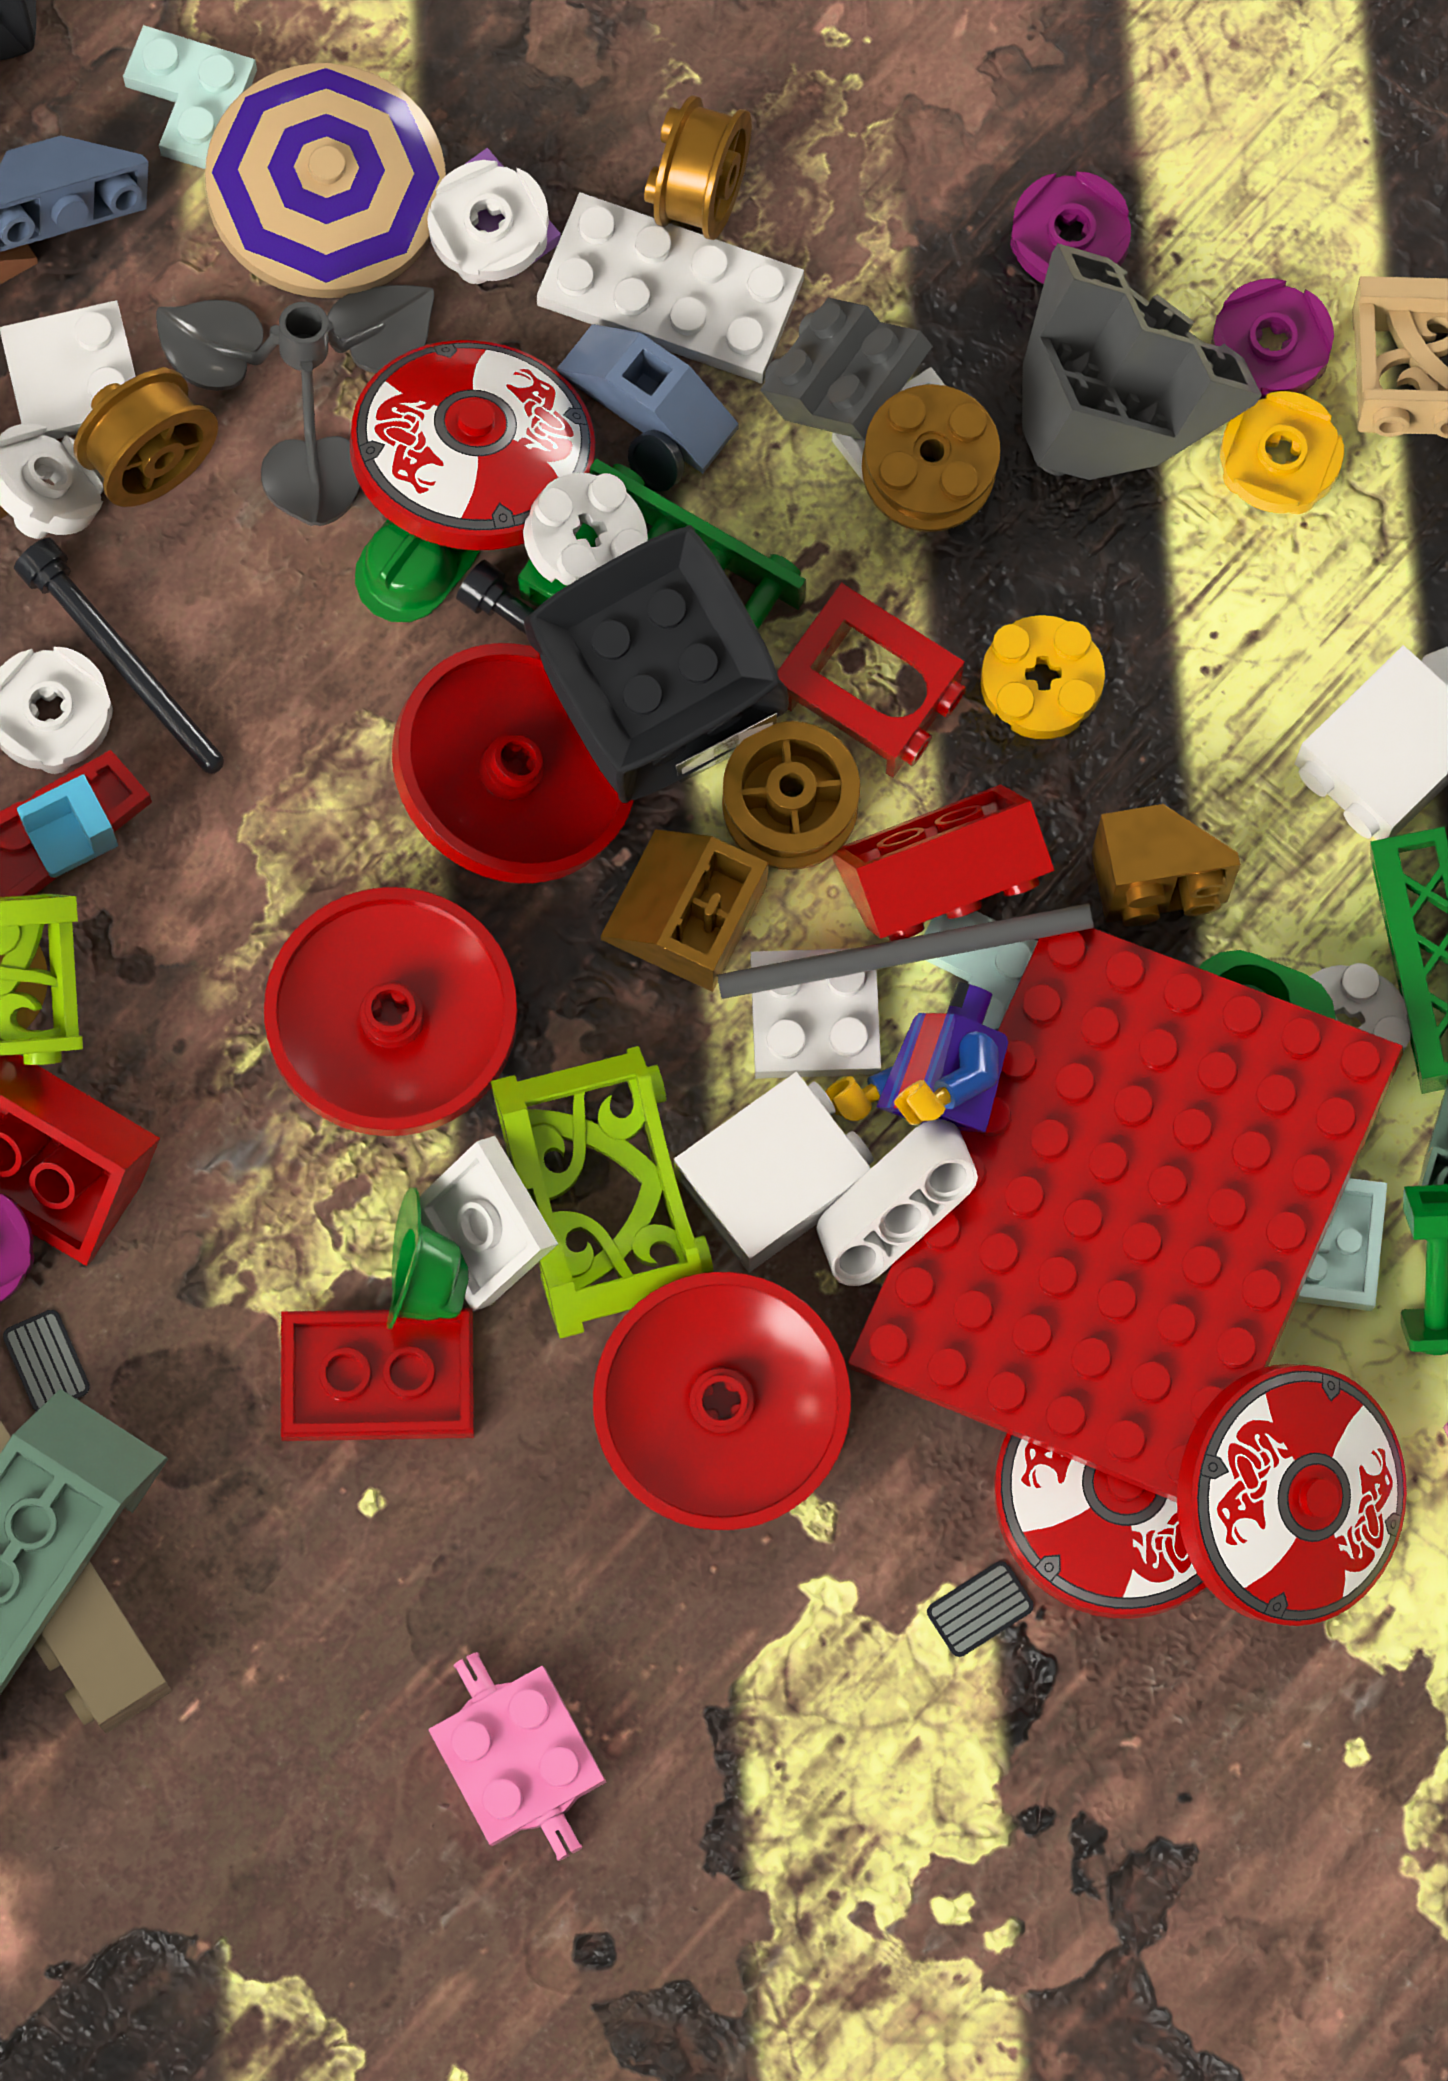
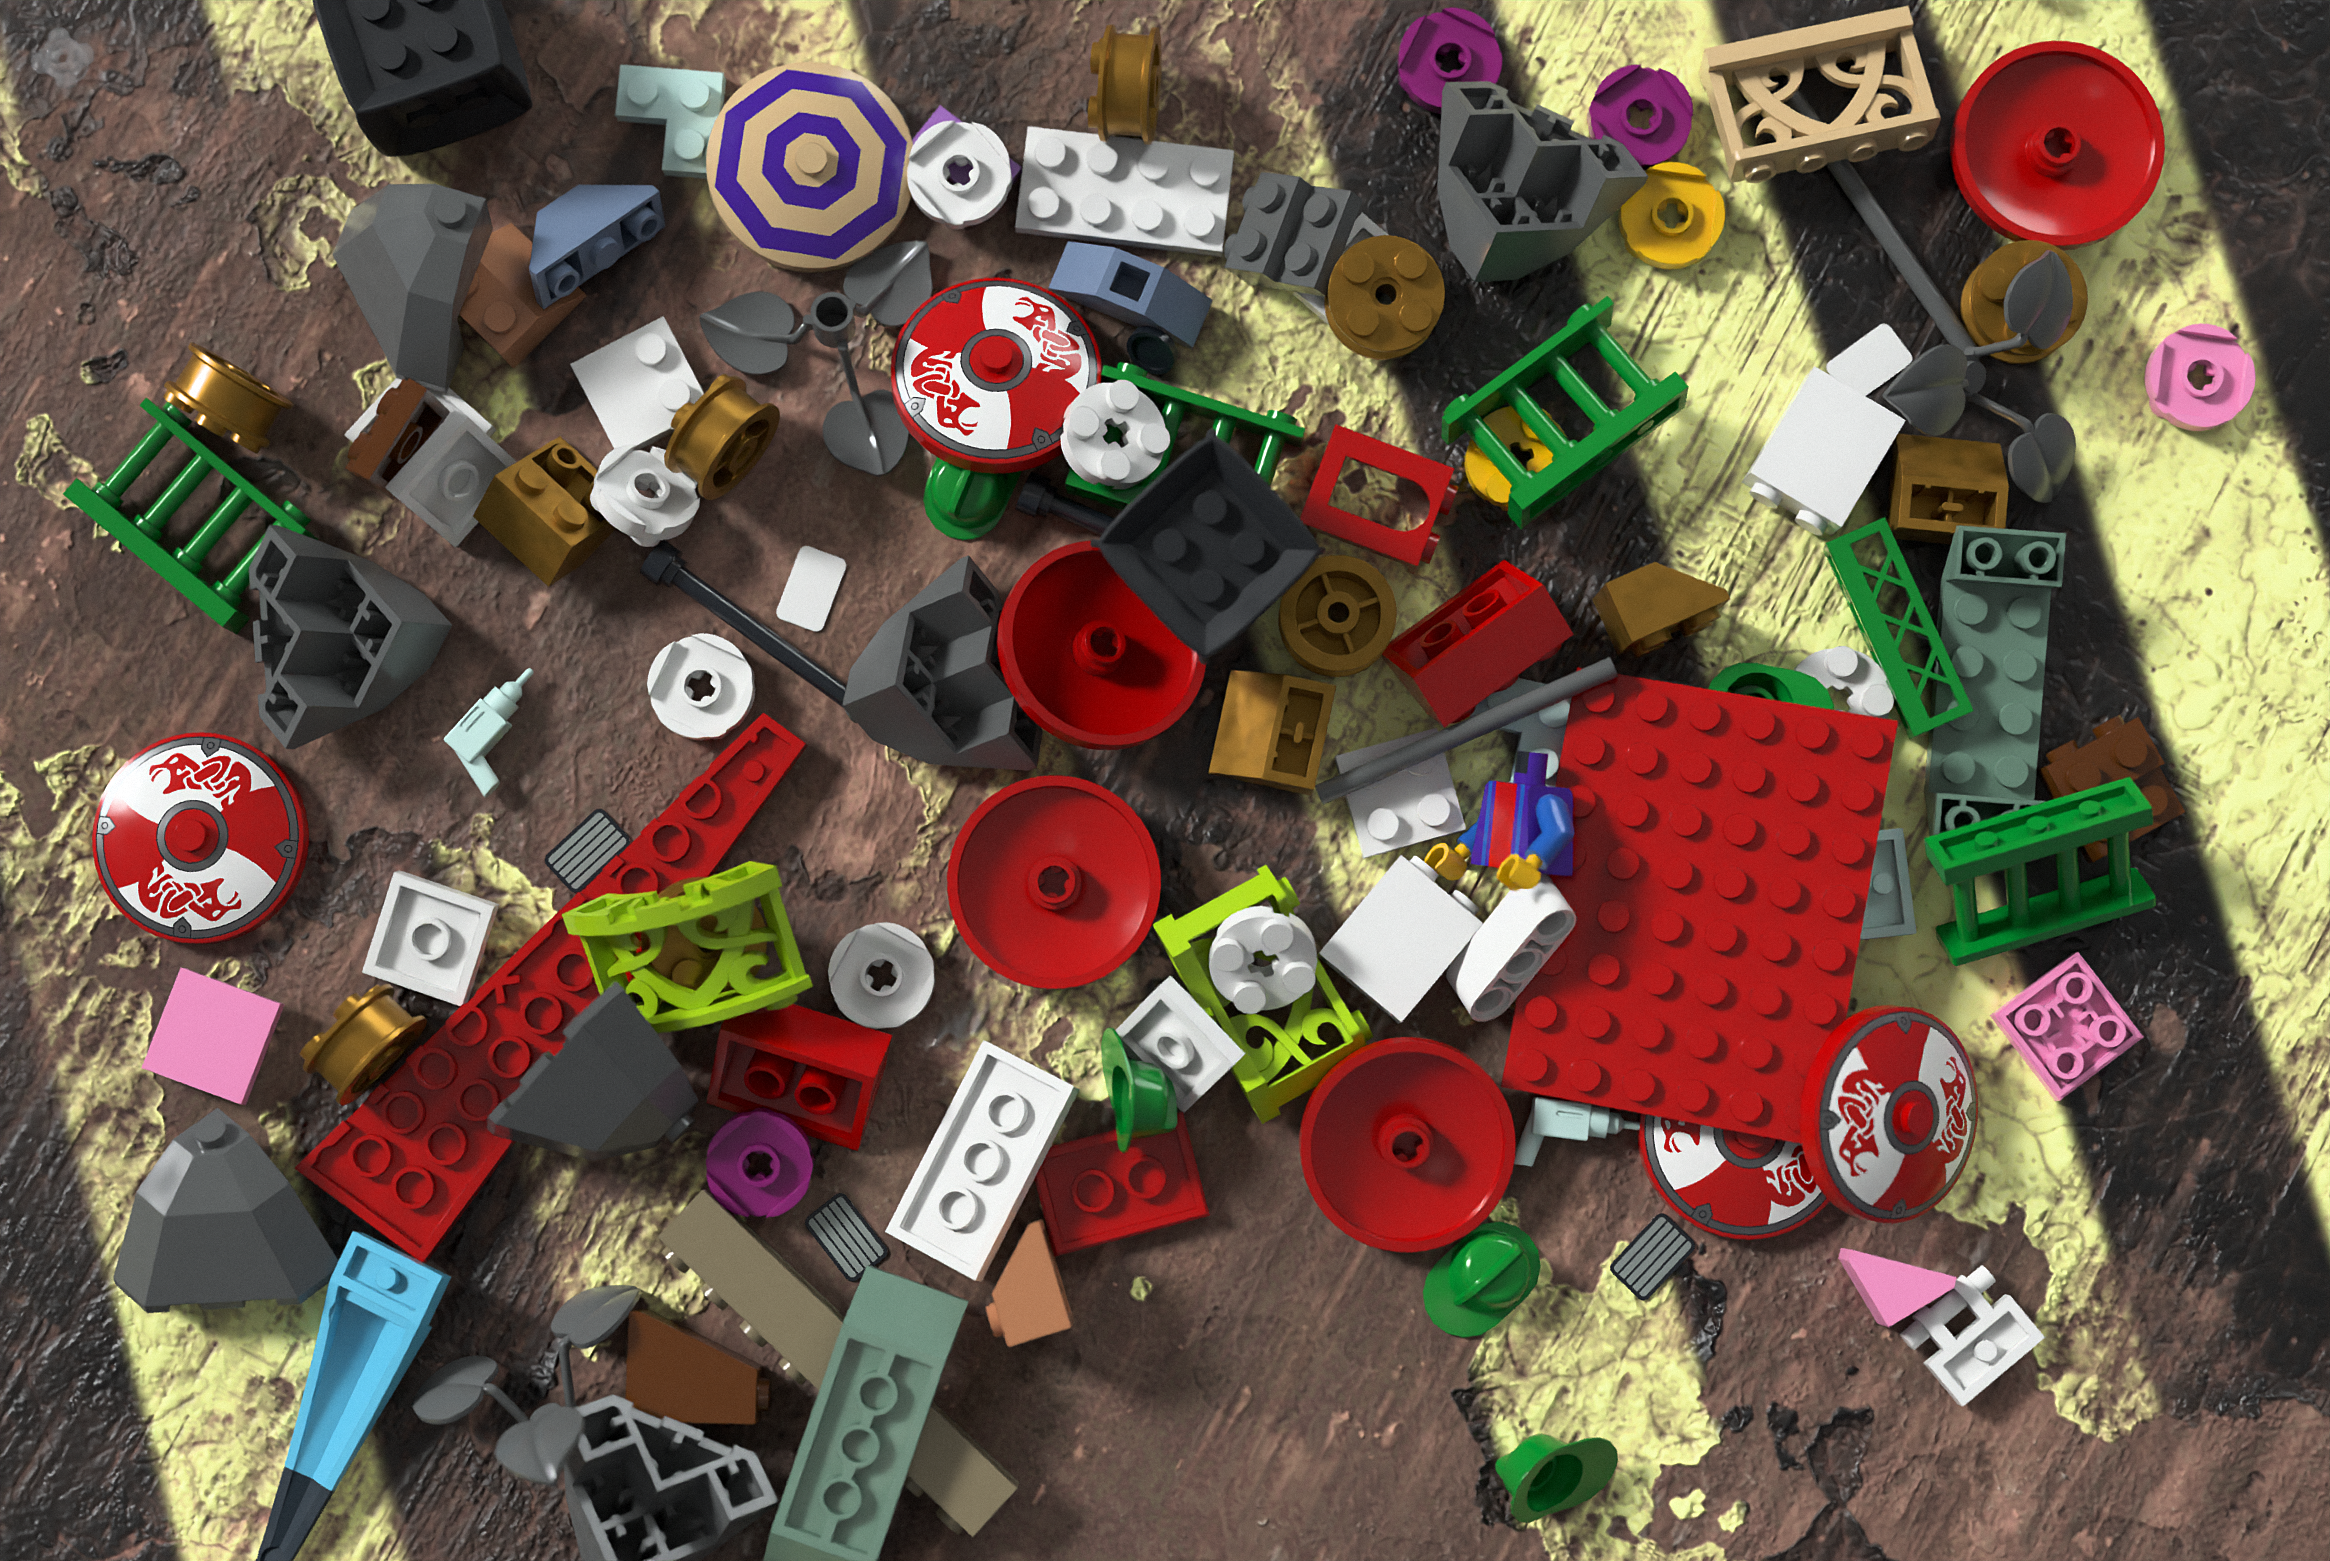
camera: 10 degrees left, 10 degrees up
medium azure panel [17,774,118,878] -> none
bright pink plate [428,1652,606,1861] -> none
none -> white sticker [776,546,846,632]
none -> white plate [828,922,936,1029]
none -> dark grey brick [842,555,1043,771]
none -> white plate [885,1040,1080,1282]
none -> nougat slope [986,1219,1074,1347]
none -> white plate [1209,906,1317,1014]
none -> green piece [1423,1222,1541,1338]
none -> green fence [1442,296,1689,529]
none -> green piece [1495,1433,1618,1523]
none -> light aqua piece [1514,1097,1640,1166]
none -> bright pink slope [1838,1248,1957,1327]
none -> white plate [1900,1265,2045,1406]

